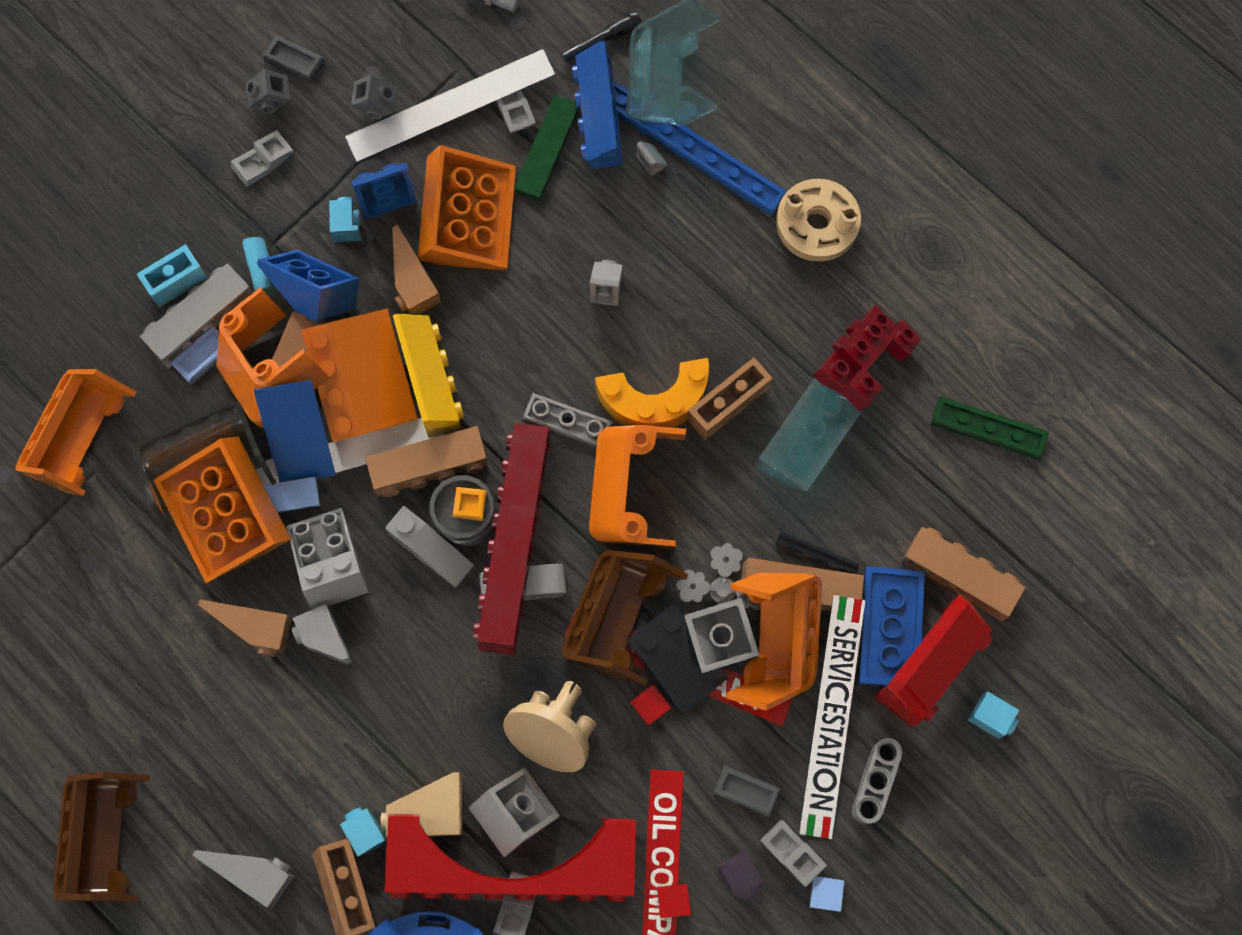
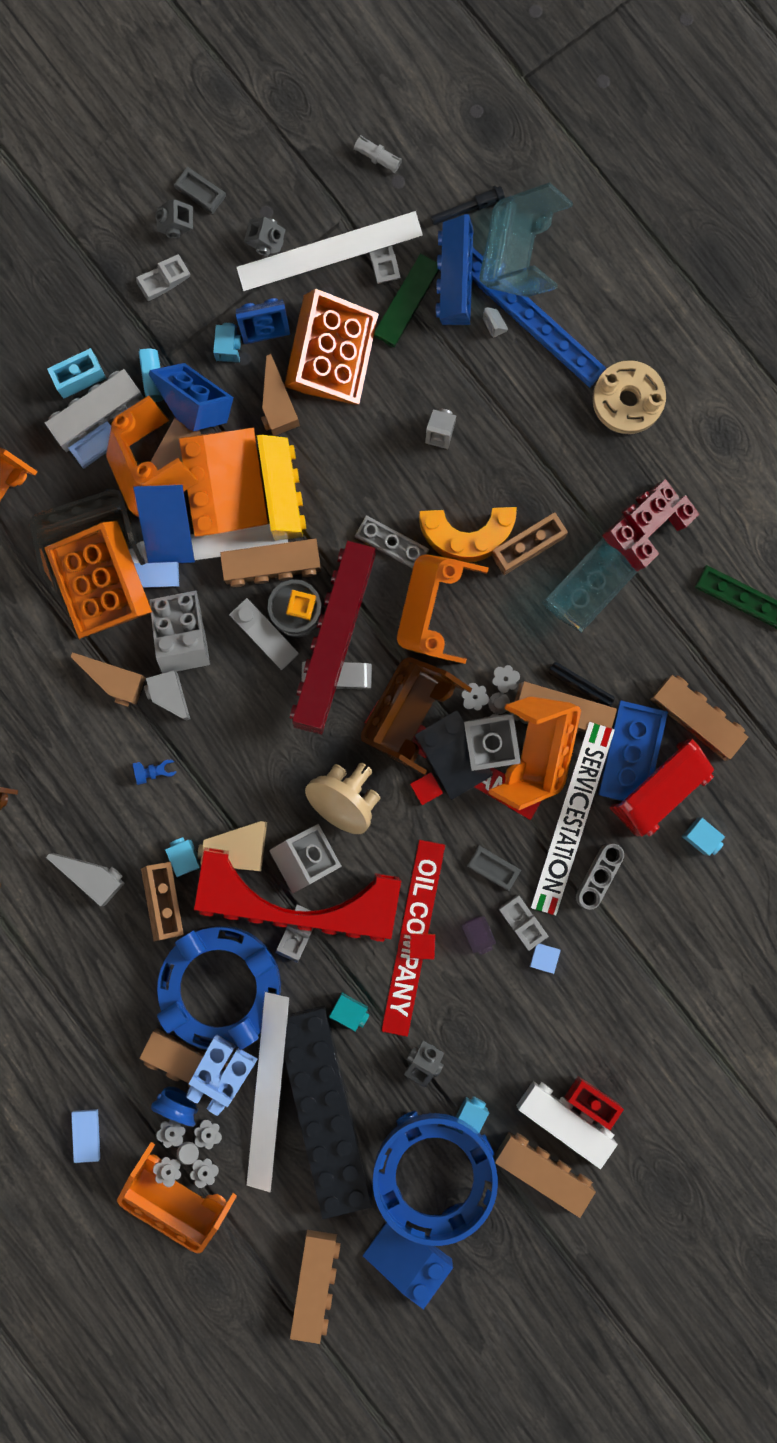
camera: 10 degrees right, 10 degrees up
none -> blue piece [133,760,177,785]

